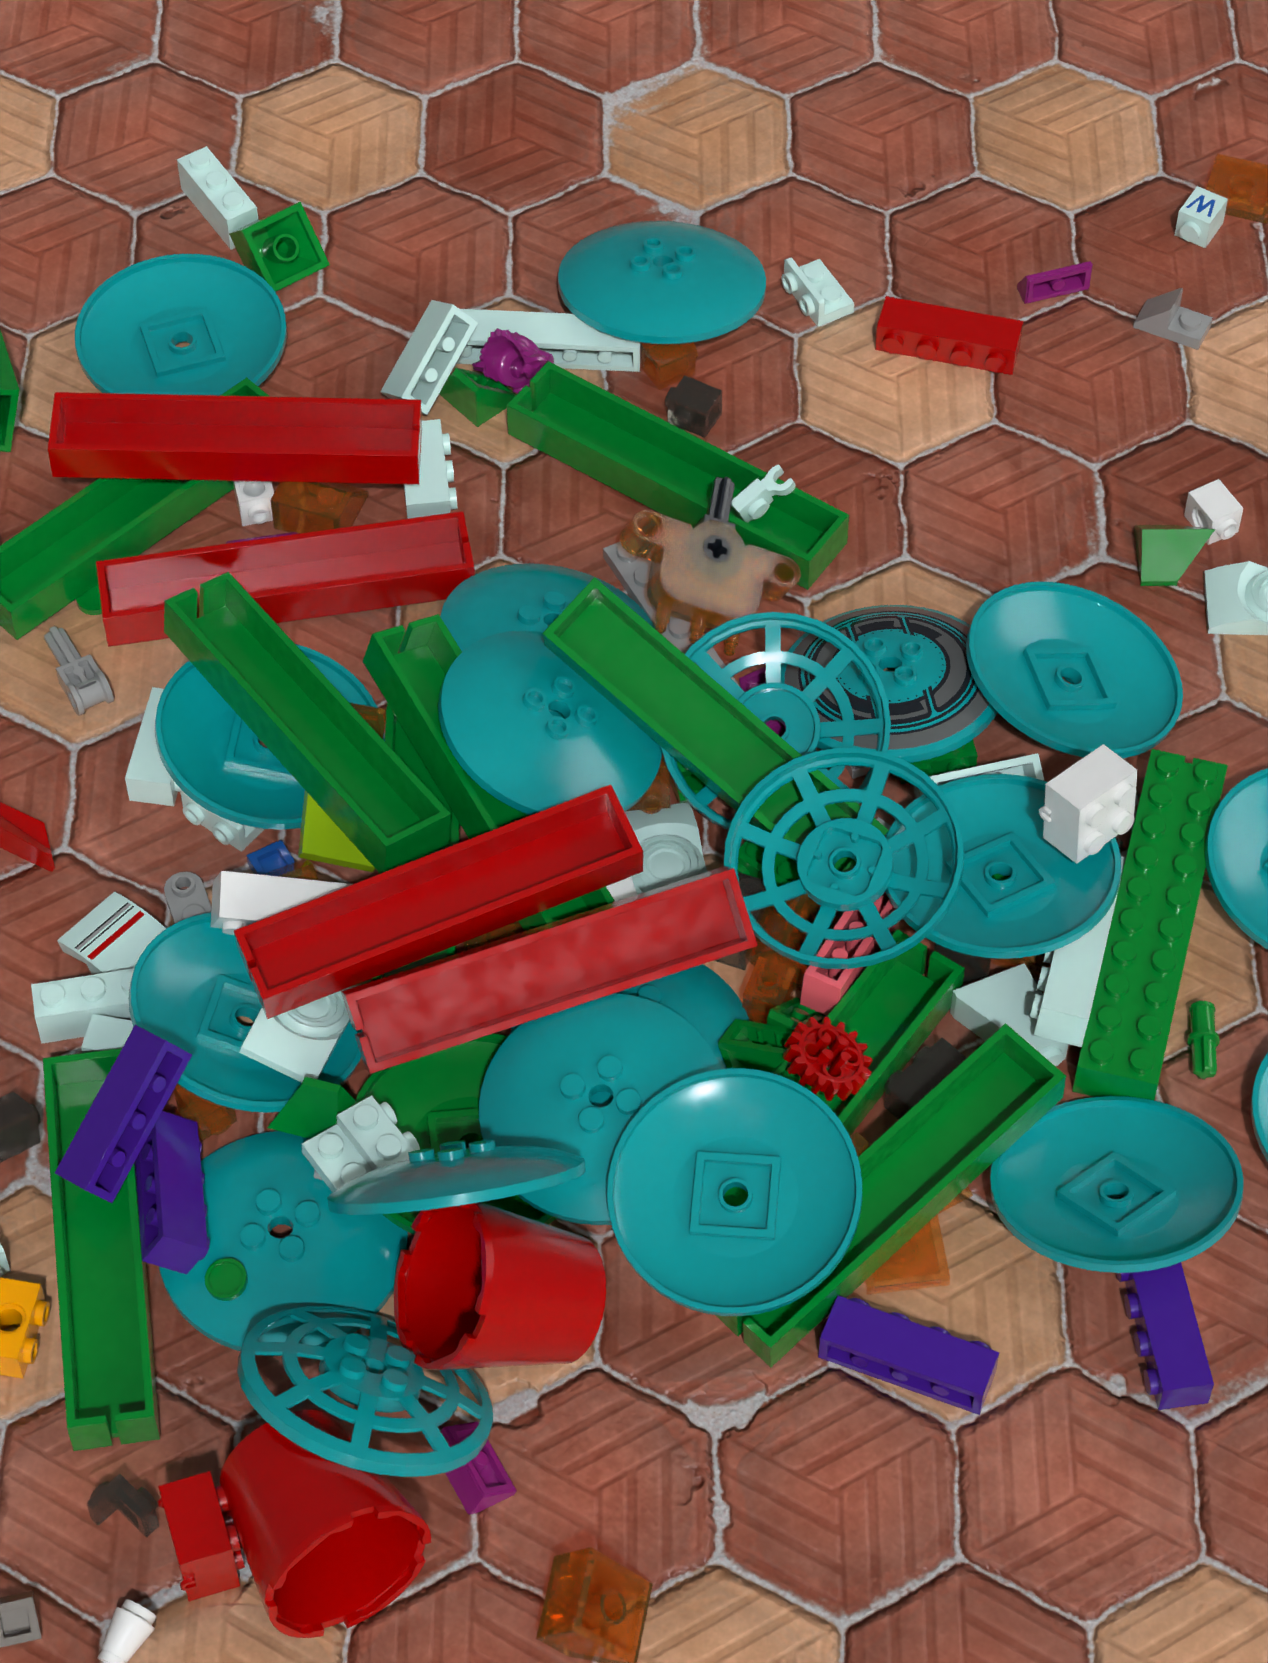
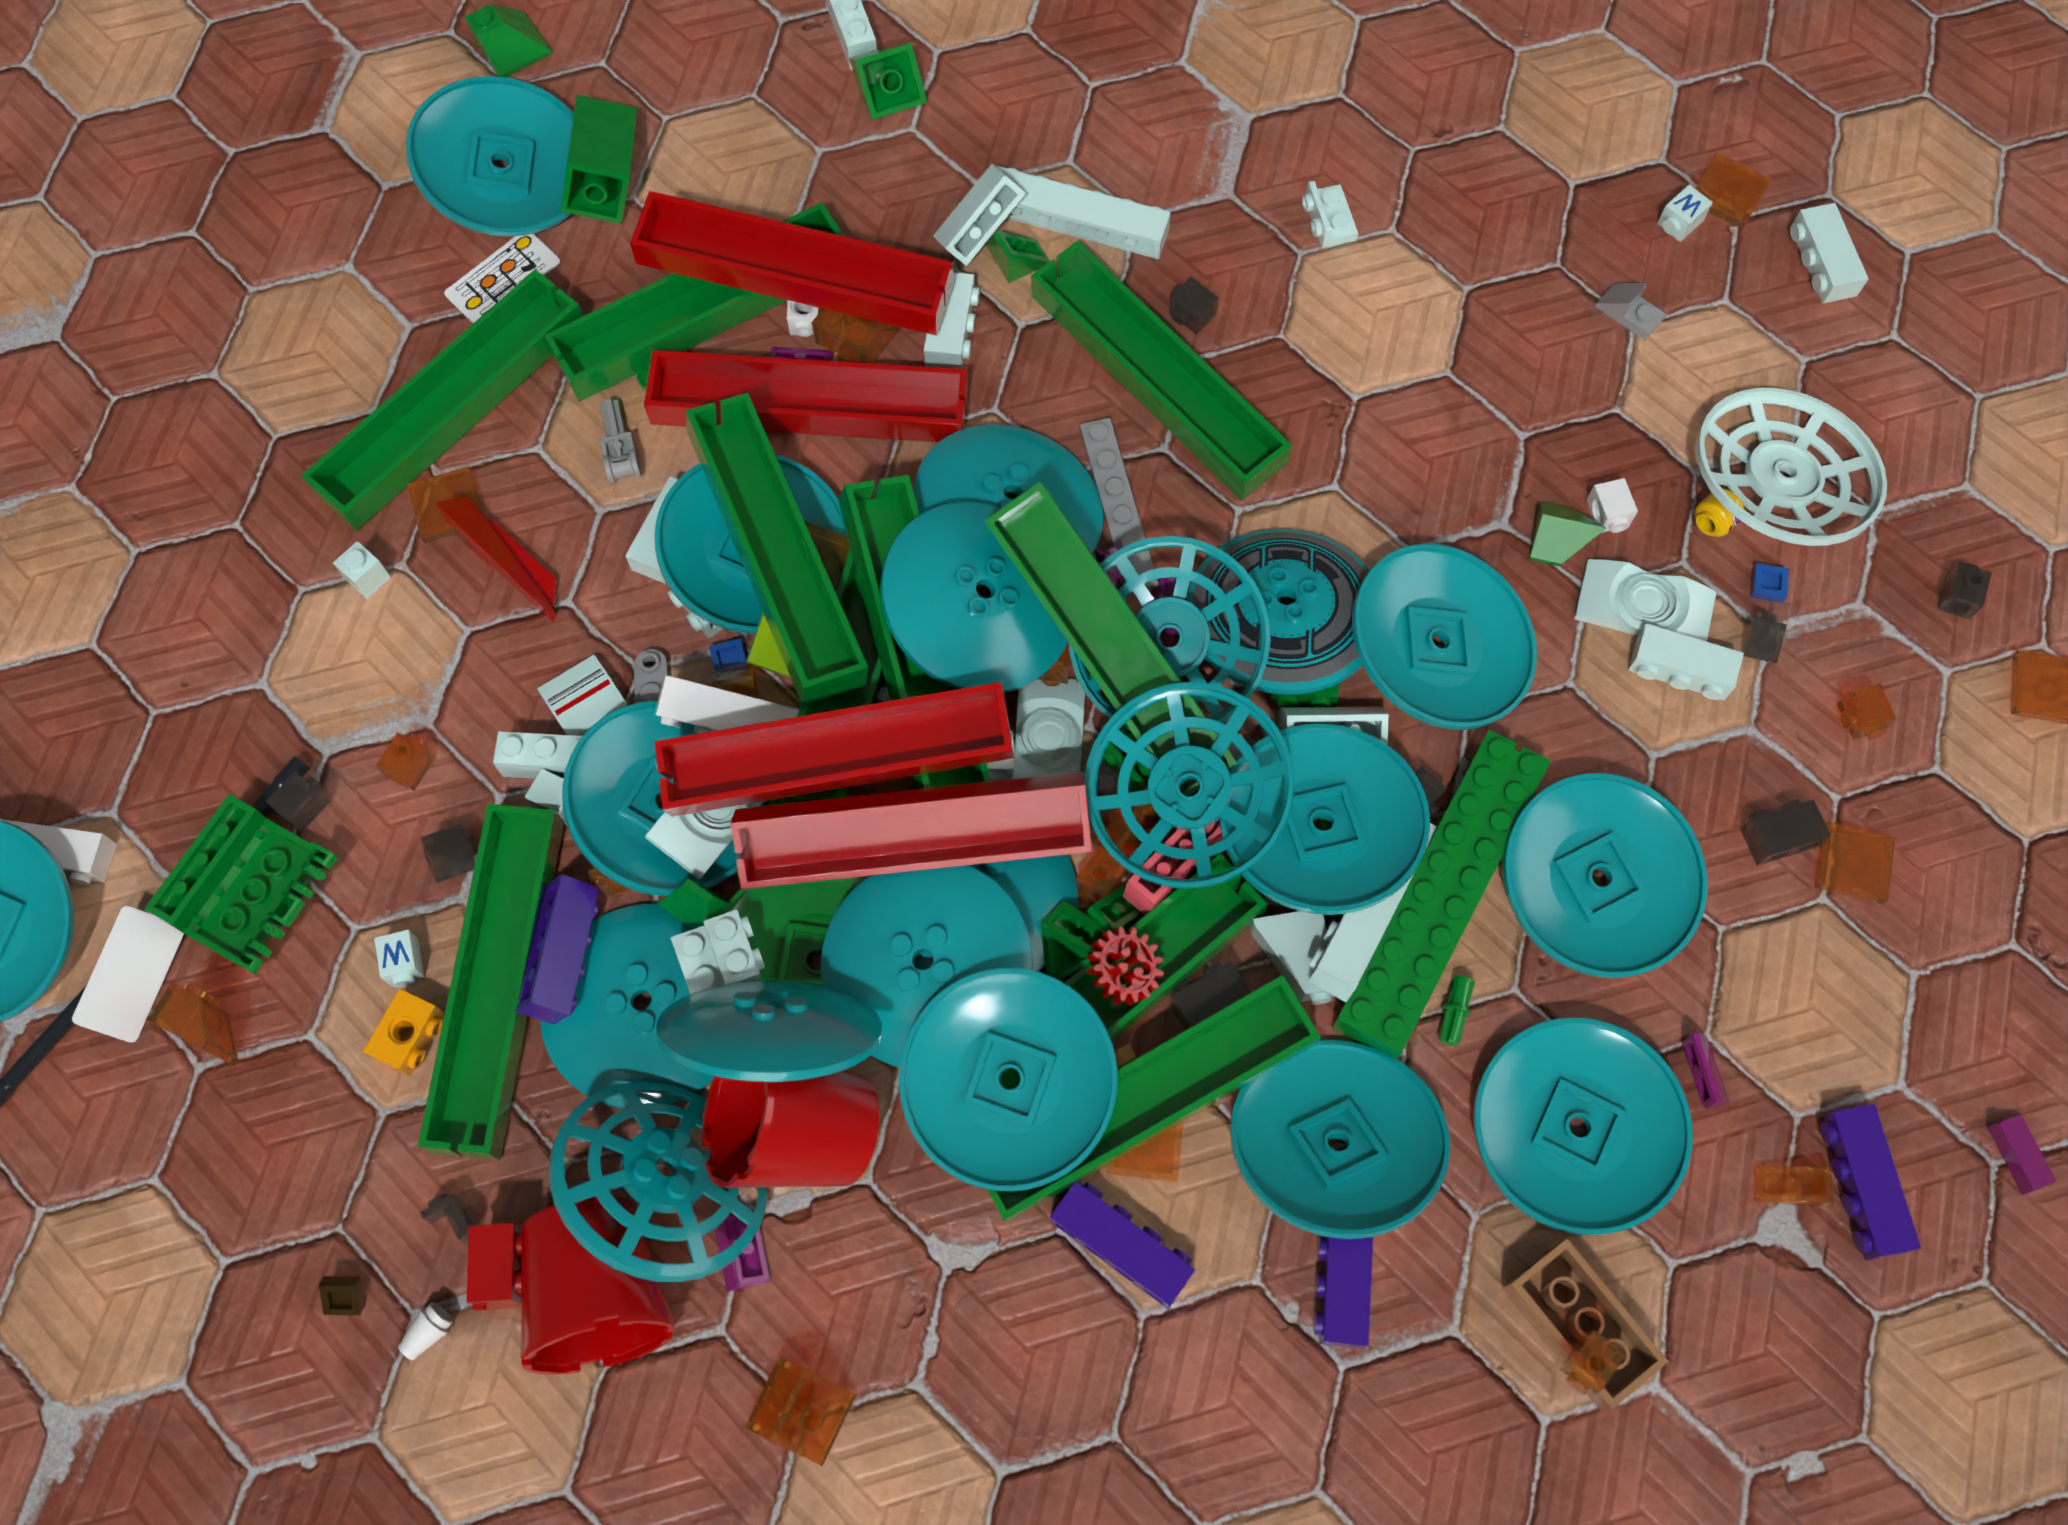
camera: 15 degrees right, 15 degrees up
dark purple brick [55,1025,192,1203] -> none
teal dish [75,254,287,396] -> none
green piece [205,1258,248,1301] -> none
magenta hair [472,328,554,394] -> none
teal dish [558,221,766,344] -> none
clear orange piece [620,476,801,656] -> none
clear orange slope [641,342,698,390] -> none
light aqua plate [731,465,796,523] -> none
red brick [875,296,1023,375] -> none
magenta slope [1017,261,1093,304] -> none
white brick [1039,744,1137,864] -> none

